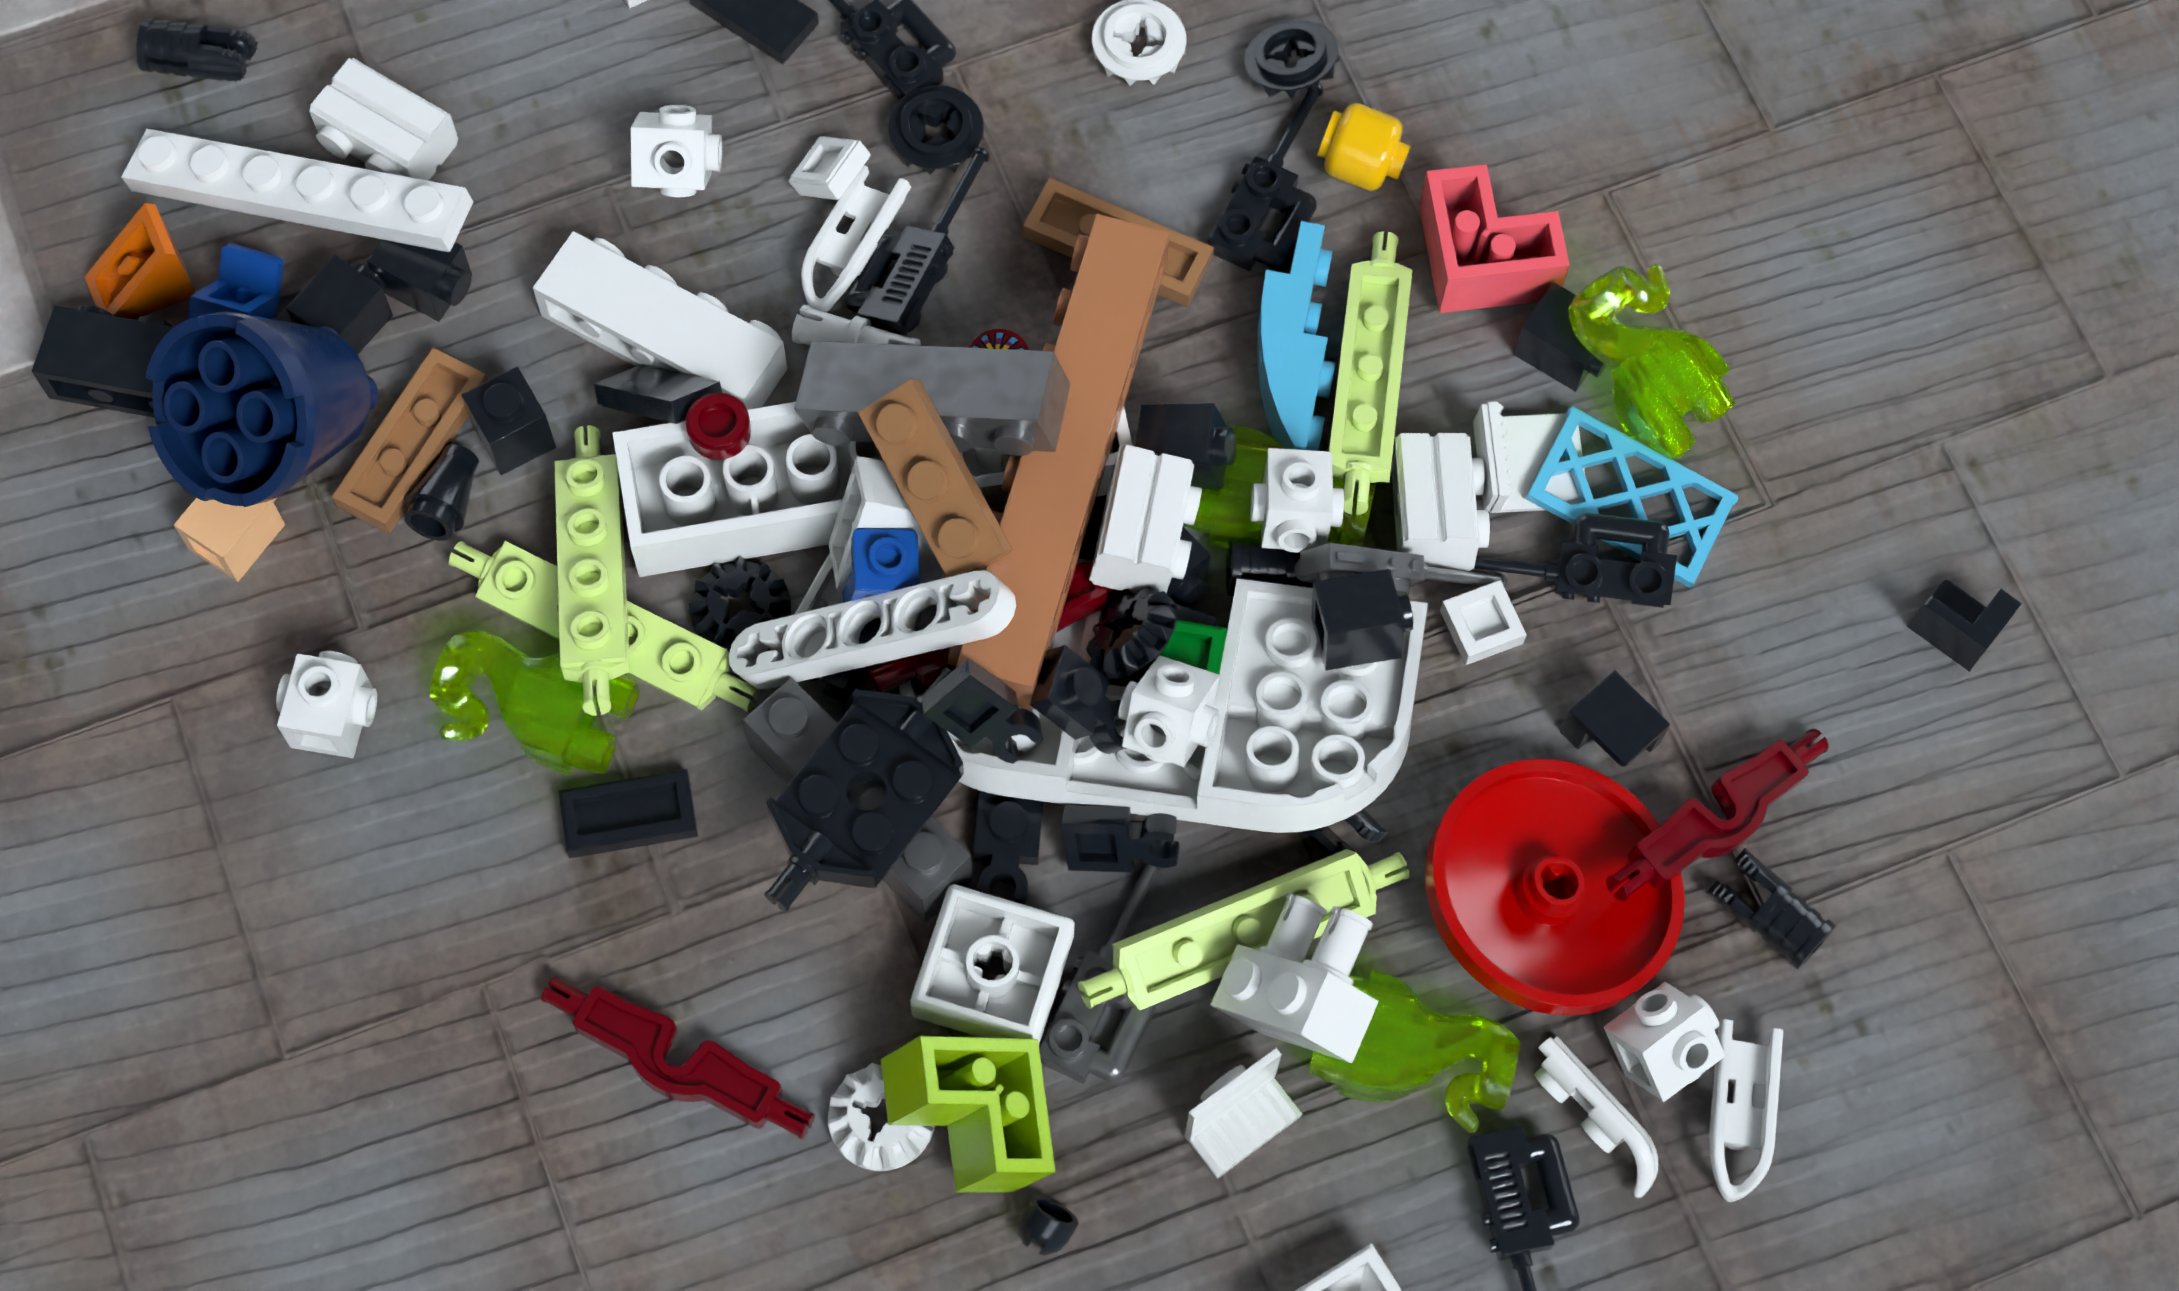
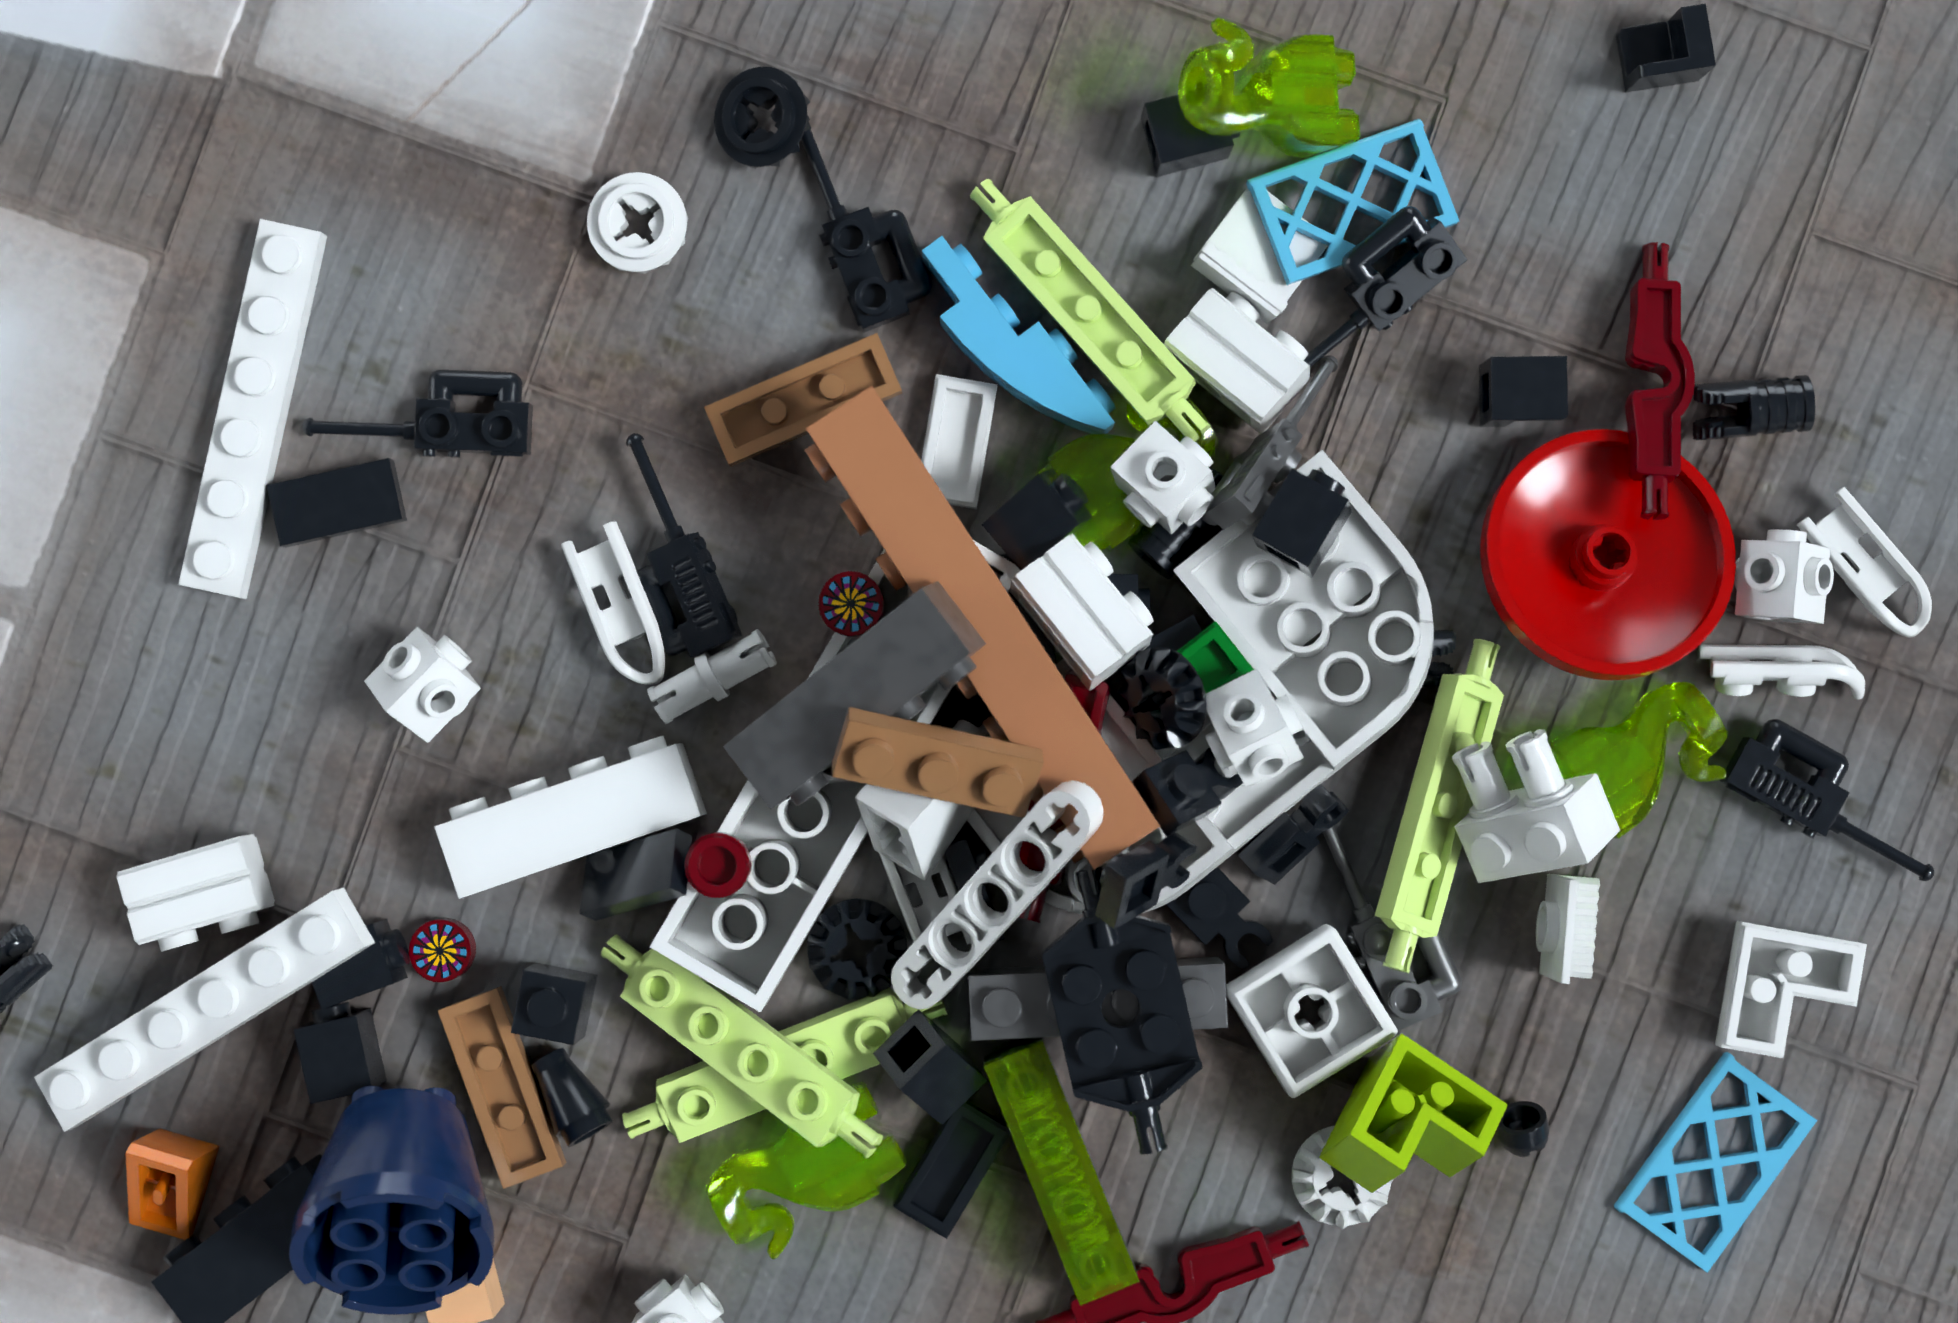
camera: 45 degrees left, 20 degrees up
blue bracket [188,243,284,319] -> none
white tile [788,136,871,200] -> none
blue bracket [842,529,920,603] -> none
black gear [888,85,984,175] -> none
yellow head [1317,103,1410,191] -> none
coral brick [1419,164,1570,313] -> none
white plate [1440,580,1527,665] -> none
none -> tile [409,918,476,982]
none -> black brick [873,1009,987,1125]
none -> white tile [921,374,998,509]
none -> clear neon green piece [984,1037,1140,1306]

